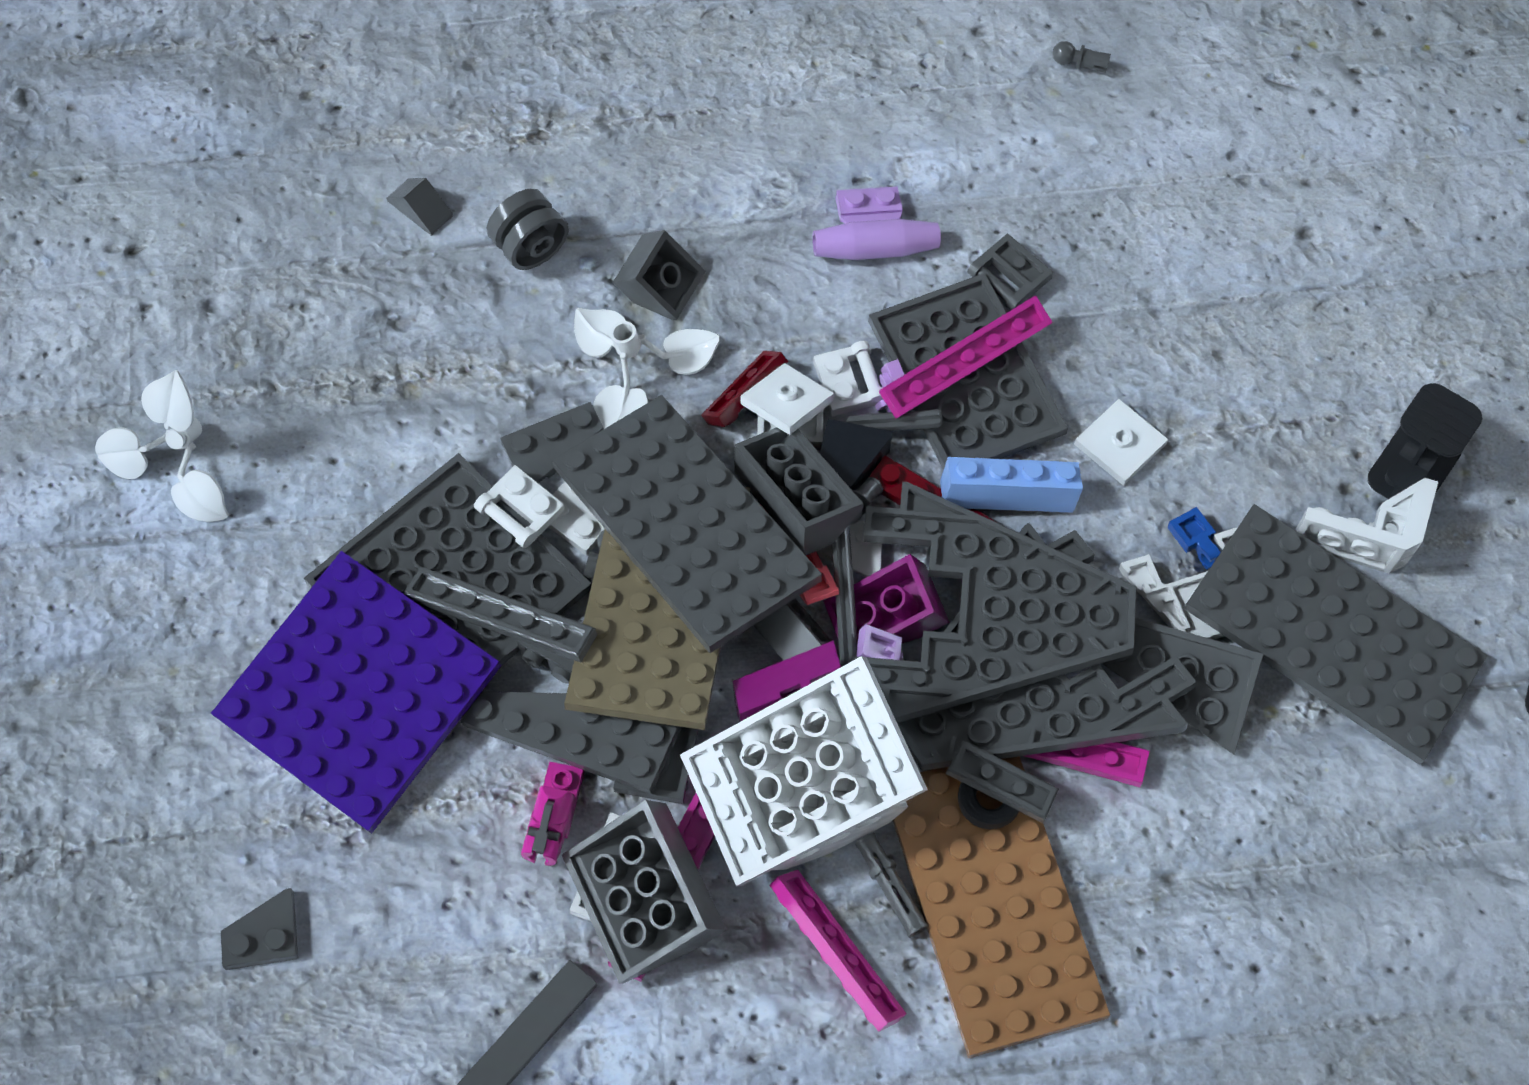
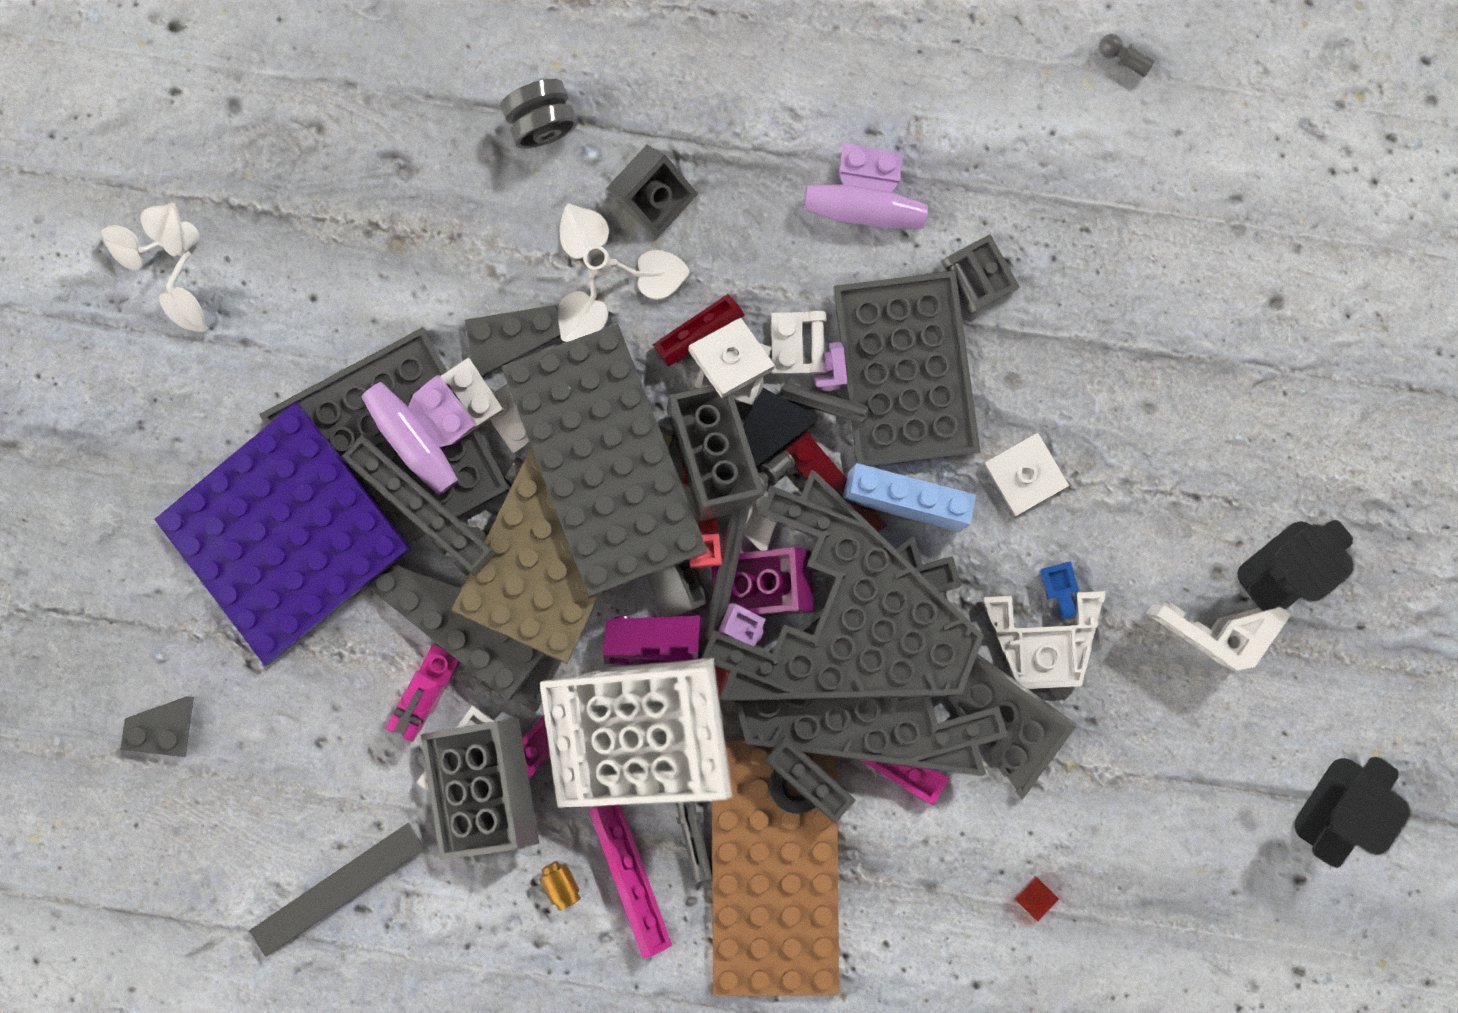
camera: 15 degrees right, 20 degrees up
dark grey slope [387,178,453,236] -> none
dark pink plate [879,295,1053,419] -> none
dark grey plate [1183,504,1488,765] -> none
none -> lavender plate [361,375,478,496]
none -> pearl gold brick [538,861,581,911]
none -> clear red tile [1013,876,1059,921]

